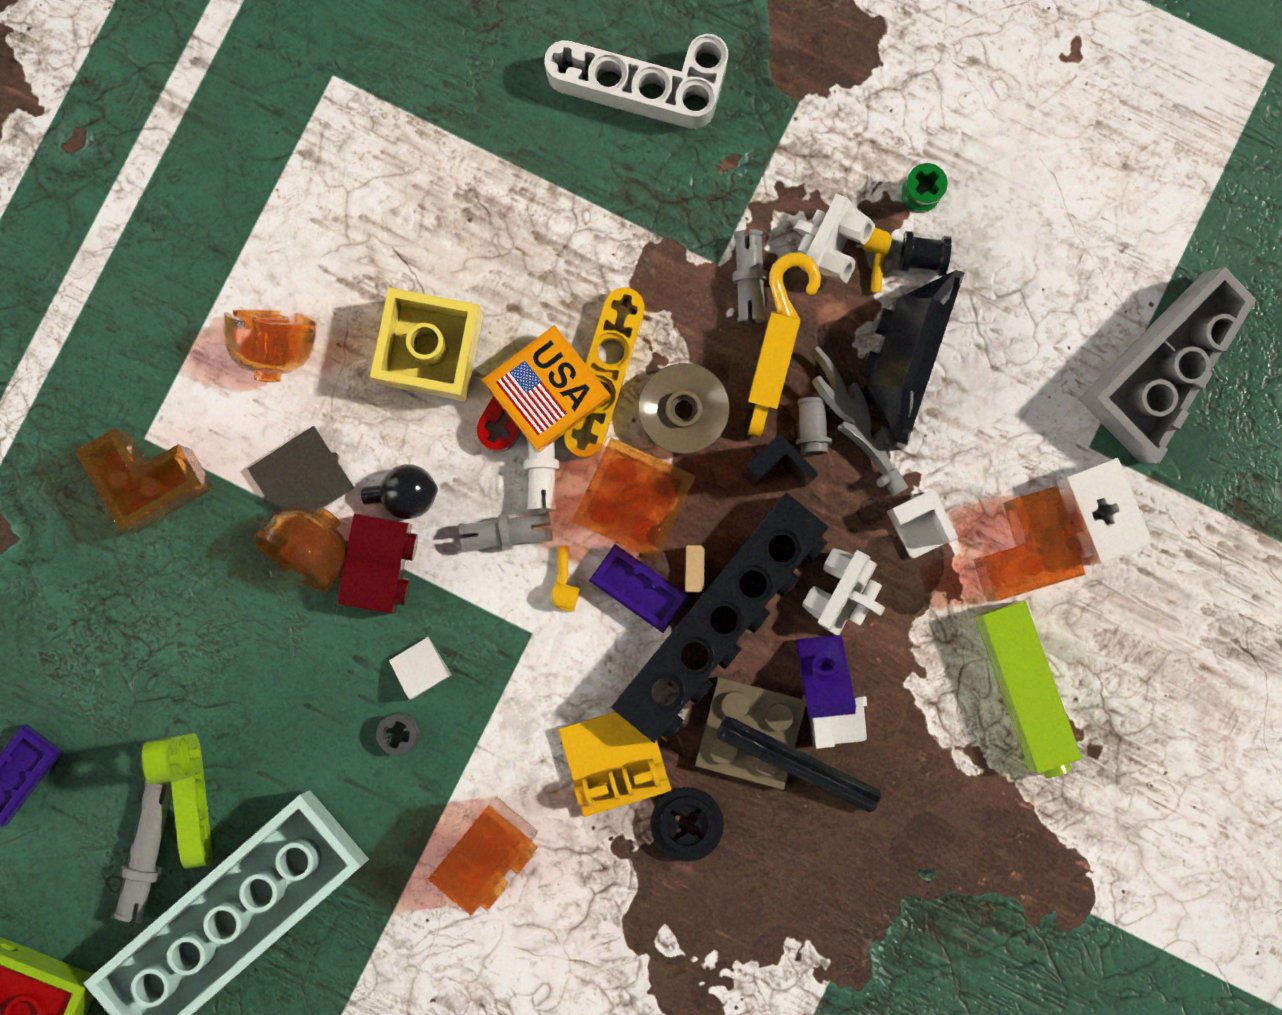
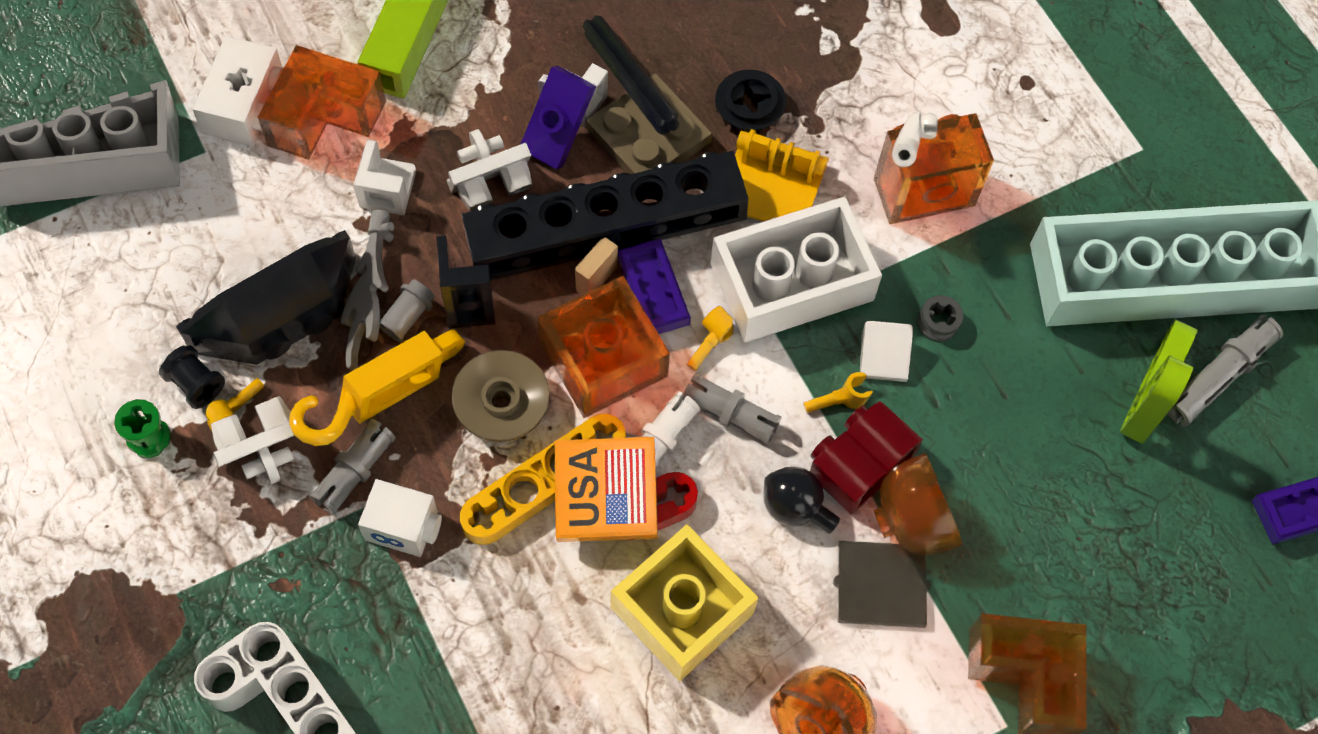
camera: 150 degrees left, 20 degrees down
none -> white brick [358,479,442,557]
none -> white brick [710,196,882,343]
none -> yellow hand [803,372,873,413]
none -> white arm [892,111,938,167]

